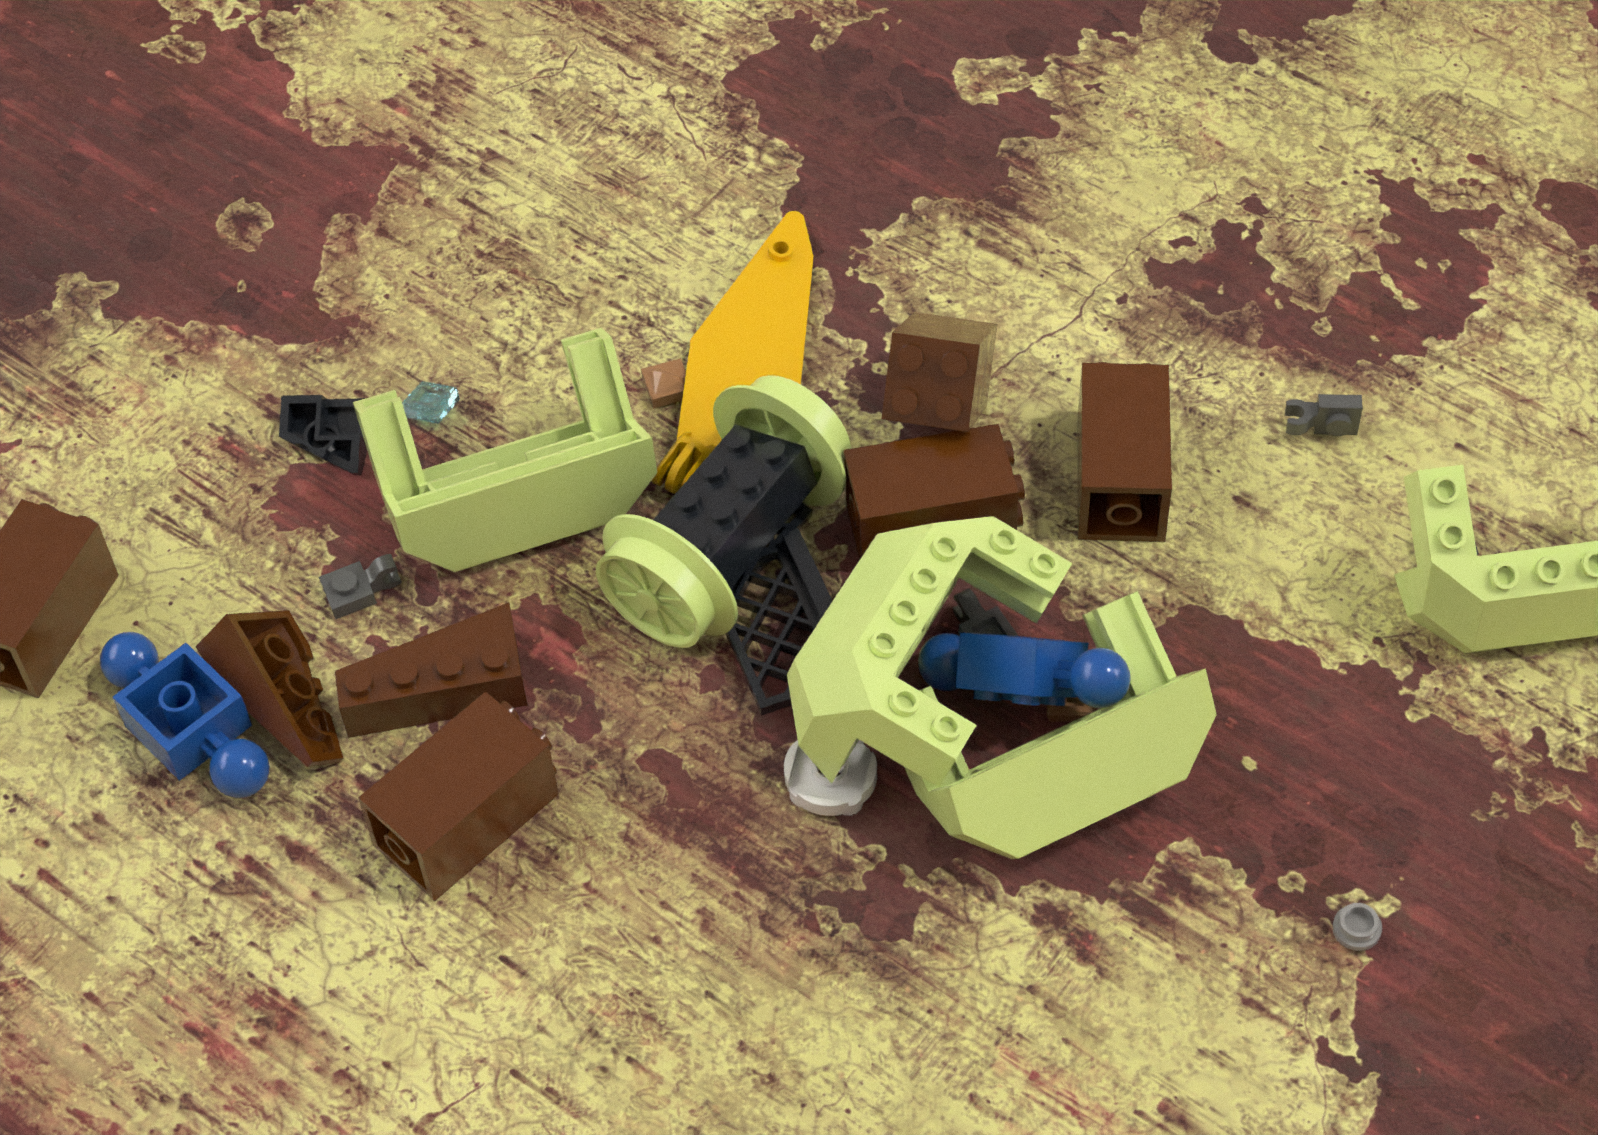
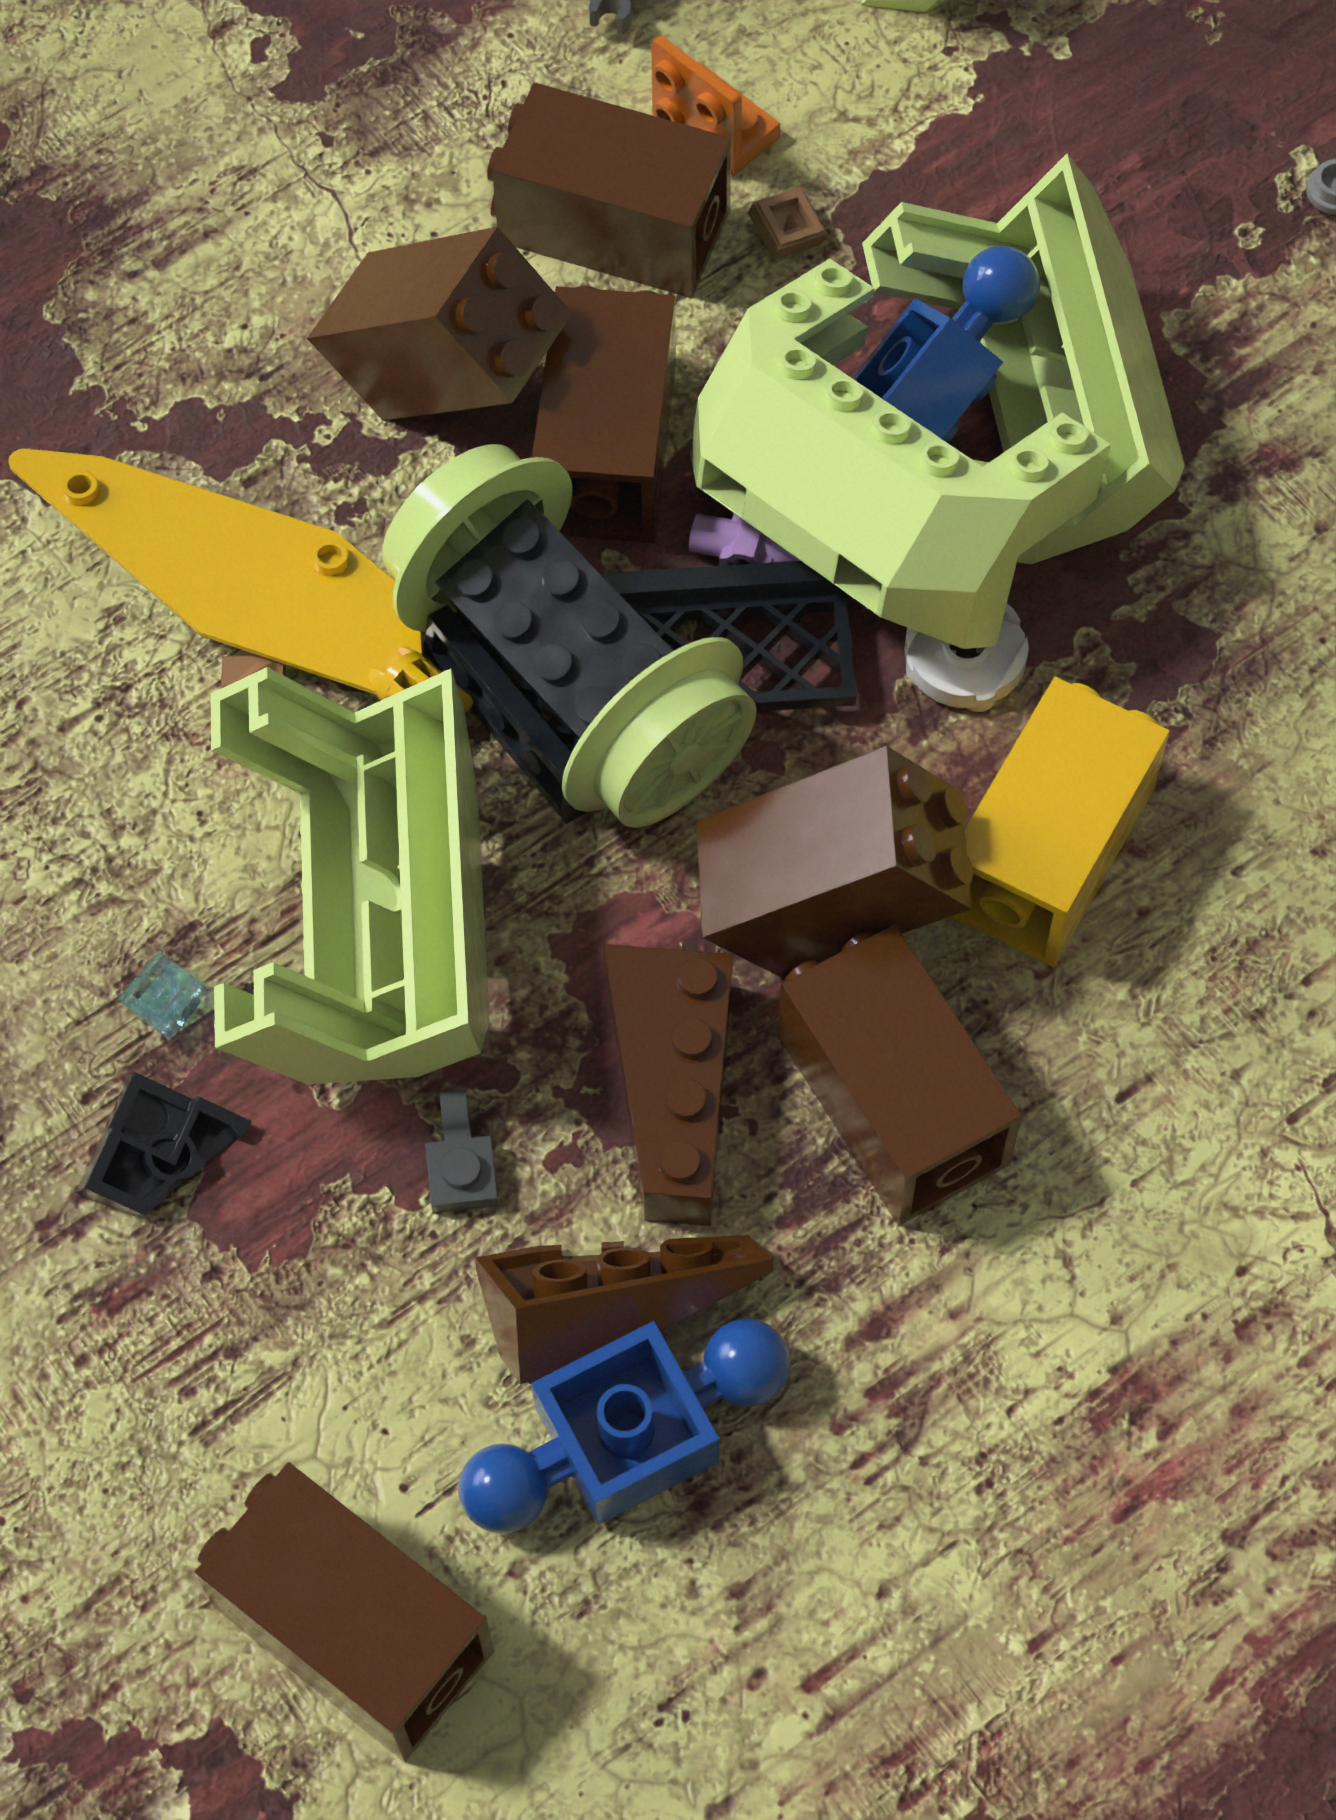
camera: 75 degrees left, 10 degrees up
none -> orange bracket [651,35,780,177]
none -> reddish brown brick [696,746,973,977]
none -> medium nougat tile [748,186,828,260]
none -> yellow brick [951,676,1170,968]

